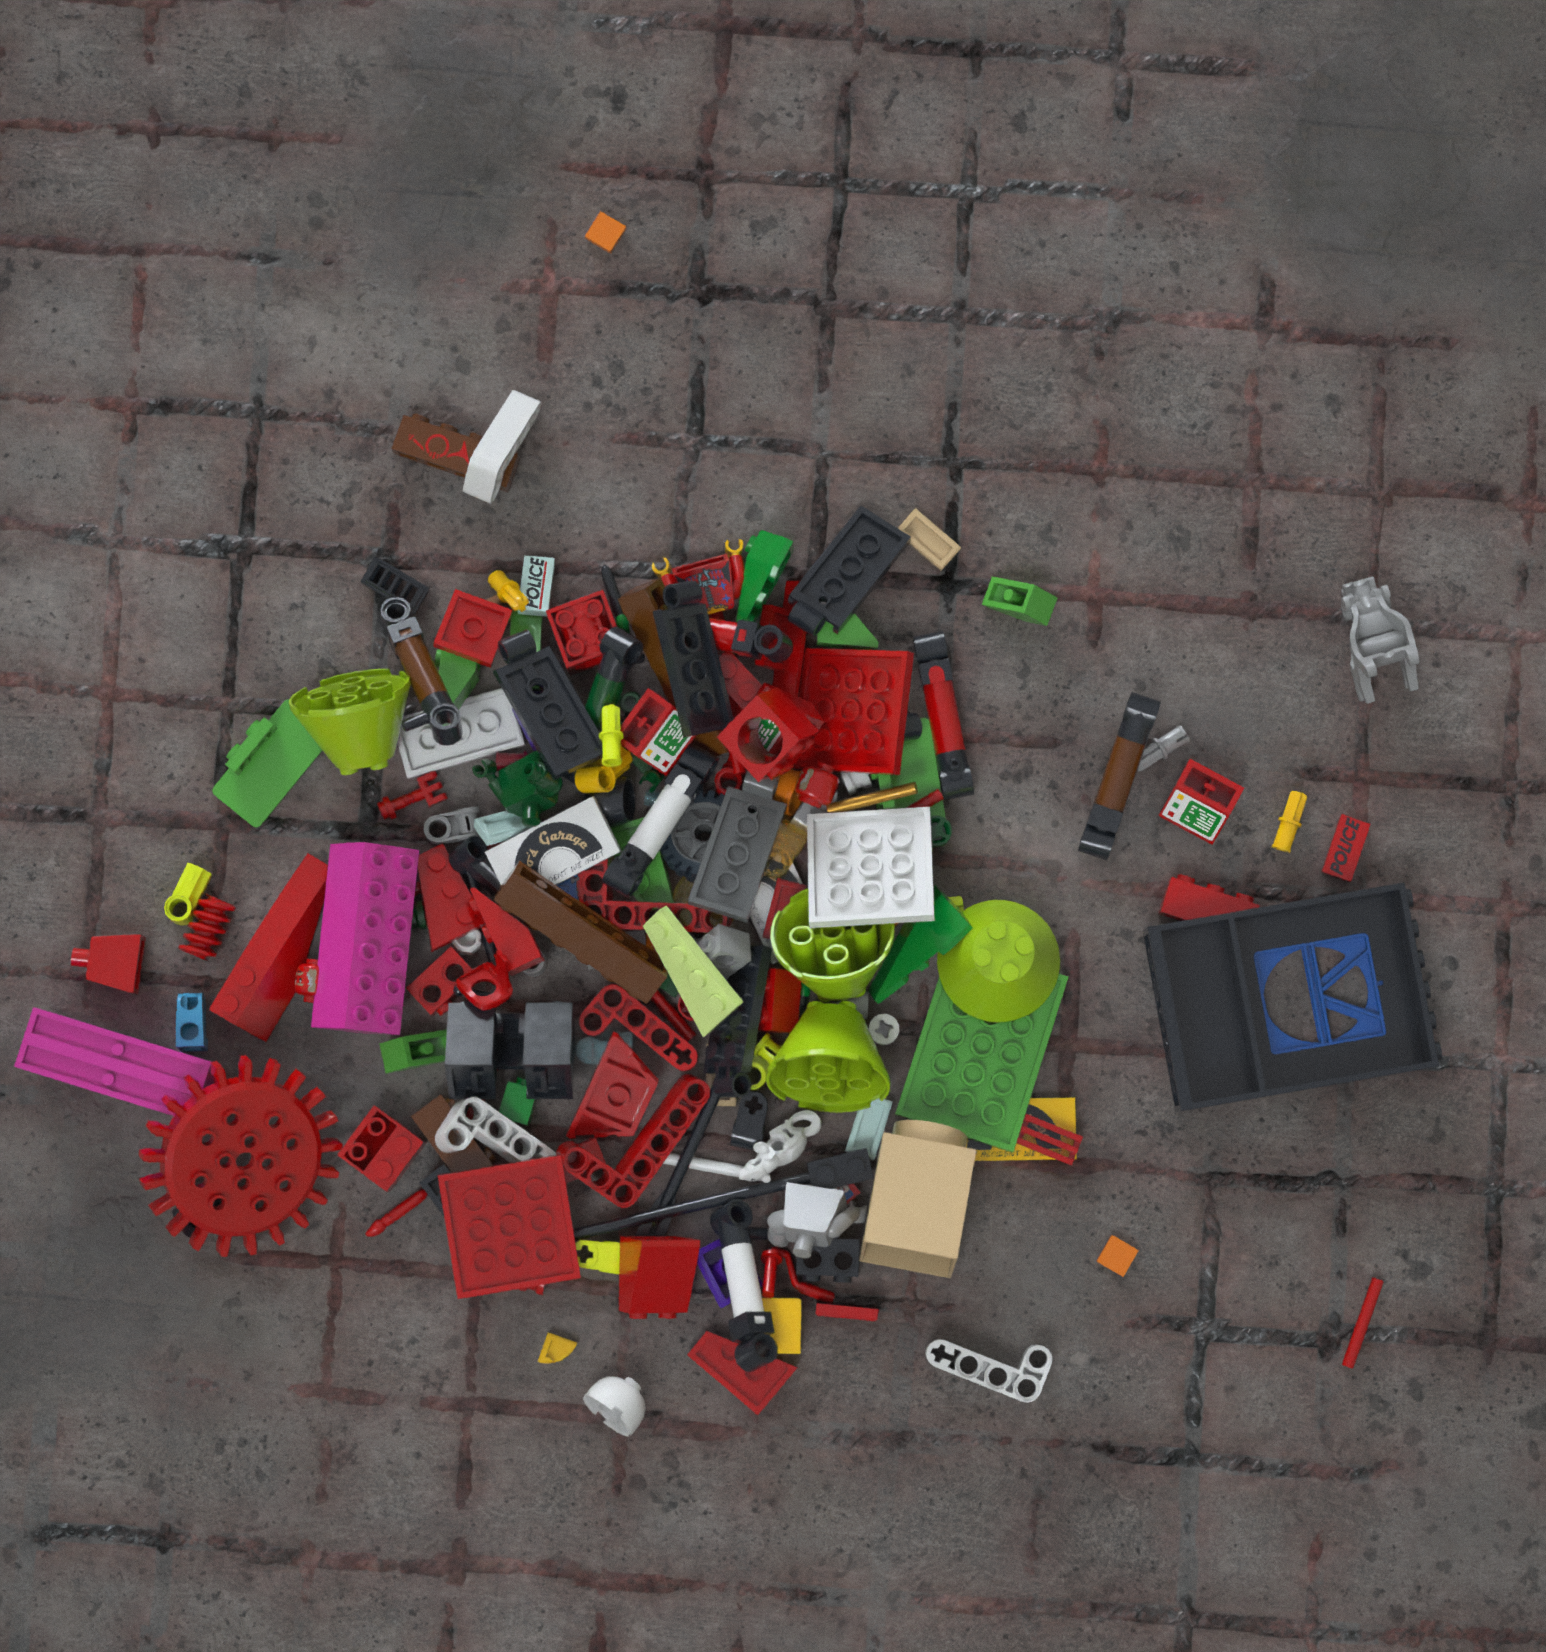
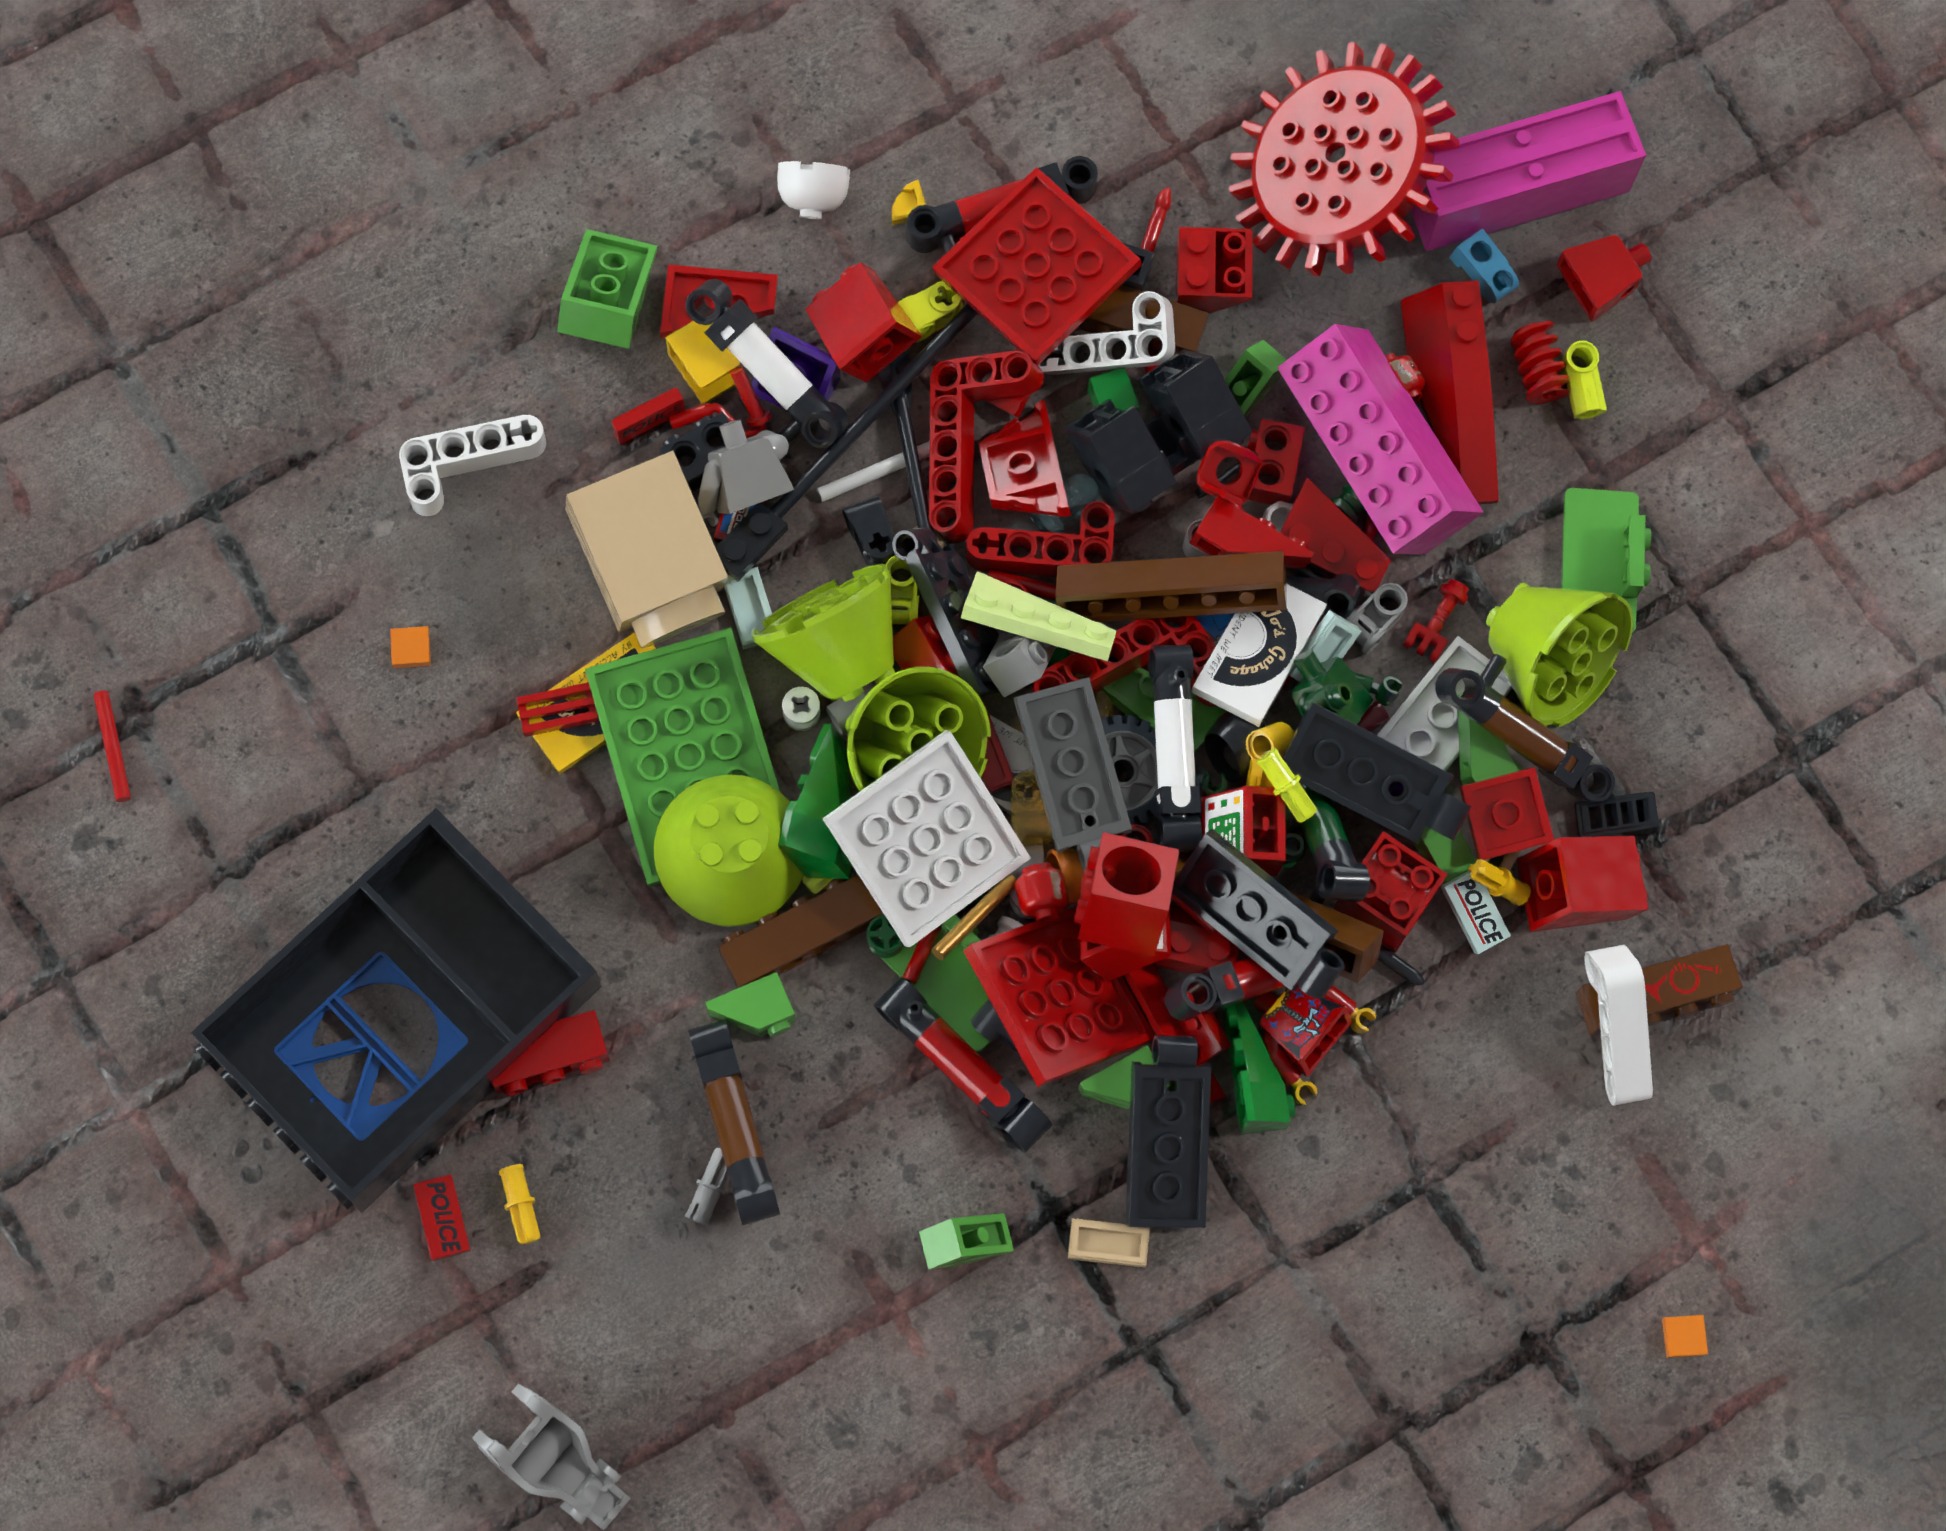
camera: 135 degrees right, 10 degrees down
white animal [739,1110,822,1183] -> none
slope [1158,759,1244,845] -> none
none -> bright green slope [557,229,657,349]
none -> bright green slope [705,972,796,1037]
none -> reddish brown brick [718,875,884,988]
none -> black piece [906,156,1098,254]
none -> red slope [1517,836,1649,932]

